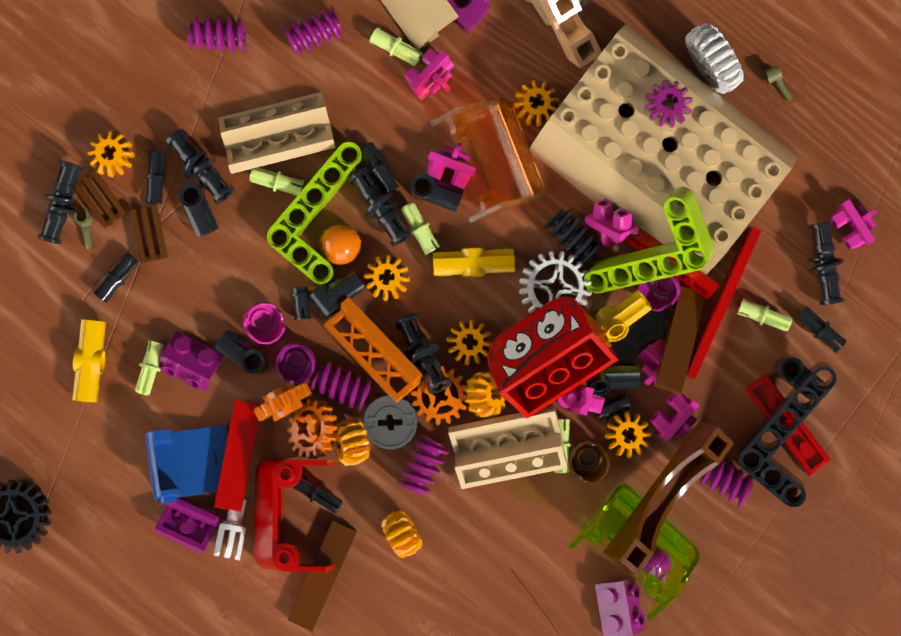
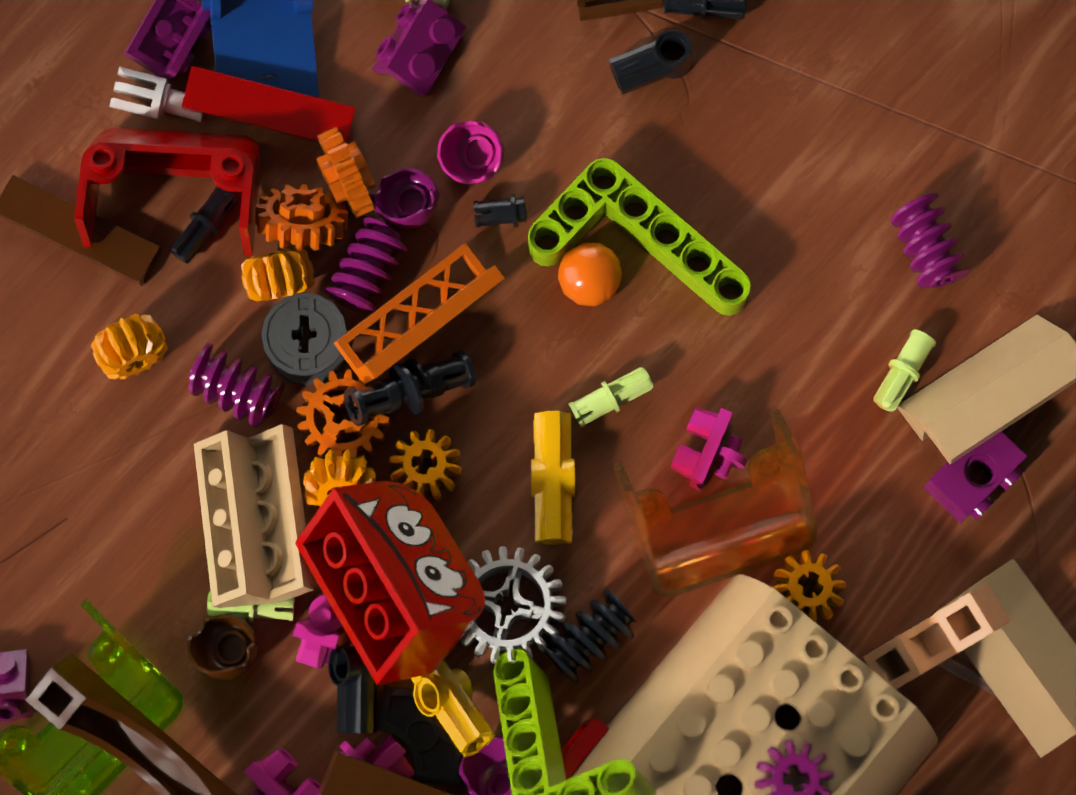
camera: 95 degrees right, 10 degrees down
black piece [166,129,235,204] -> none
magenta piece [188,15,246,53] -> none
black piece [215,329,269,375] -> none
tan slope [219,92,336,174] -> none
yellowish green axle [249,167,304,196] -> none
black piece [308,269,365,319] -> none
black piece [348,167,412,247] -> none
black axle [360,142,399,195] -> none
light orange gear [364,255,410,301] -> none
dark pink hips [404,48,454,101] -> none
black piece [409,173,464,212] -> none
dark pink hips [585,199,639,248] -> none
black pin [597,393,631,421] -> none
light orange gear [605,412,651,458] -> none
magenta hair [643,545,672,582] -> none

